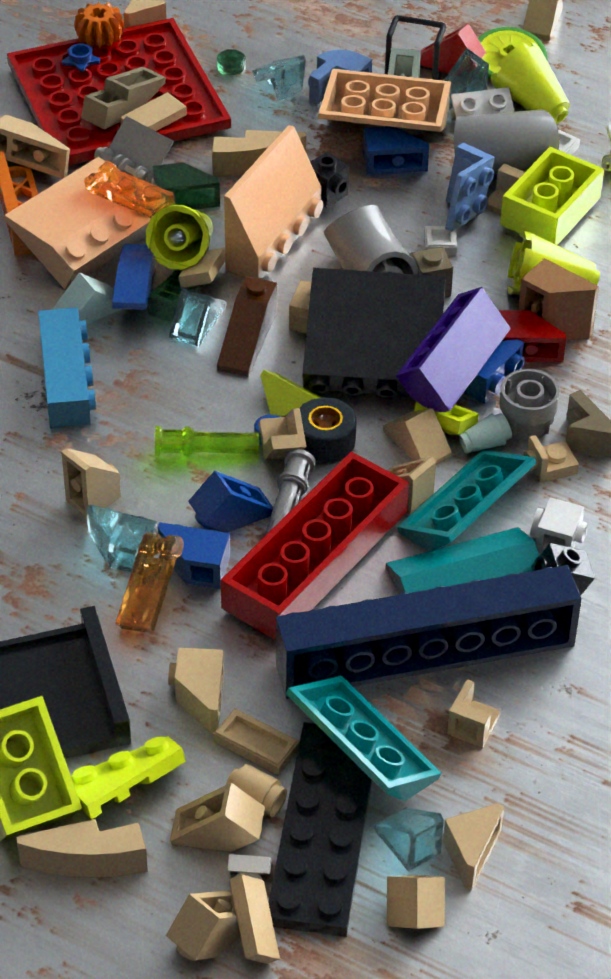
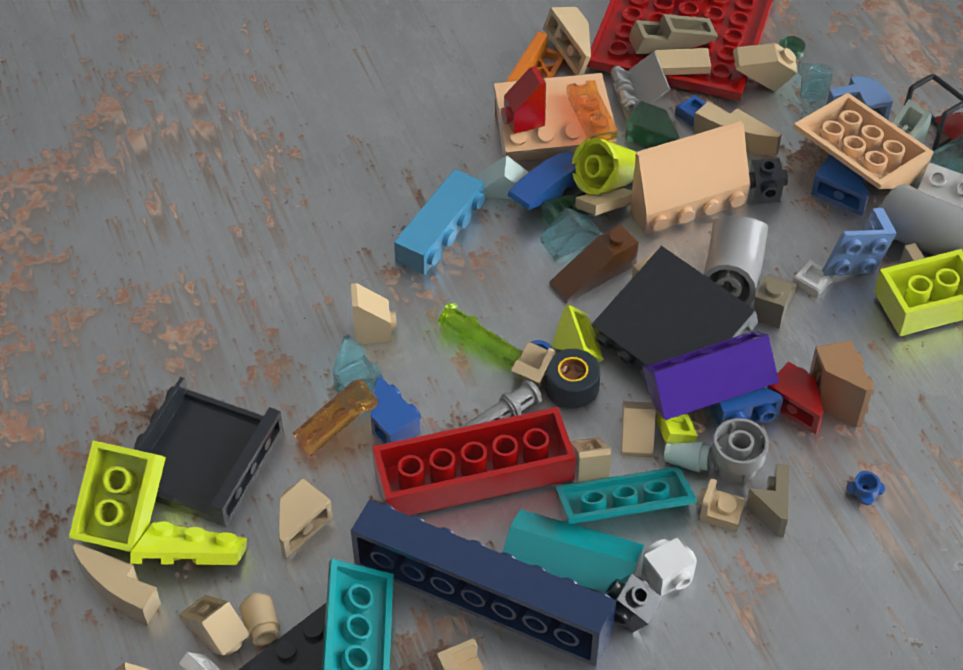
camera: 40 degrees right, 5 degrees up
blue slope [188,470,273,533] -> none
tan tile [213,708,299,776] -> none
neon yellow cone [507,231,600,296] -> none
none -> red slope [501,66,546,134]
none -> blue tile [675,94,706,127]
none -> tan slope [733,43,798,92]

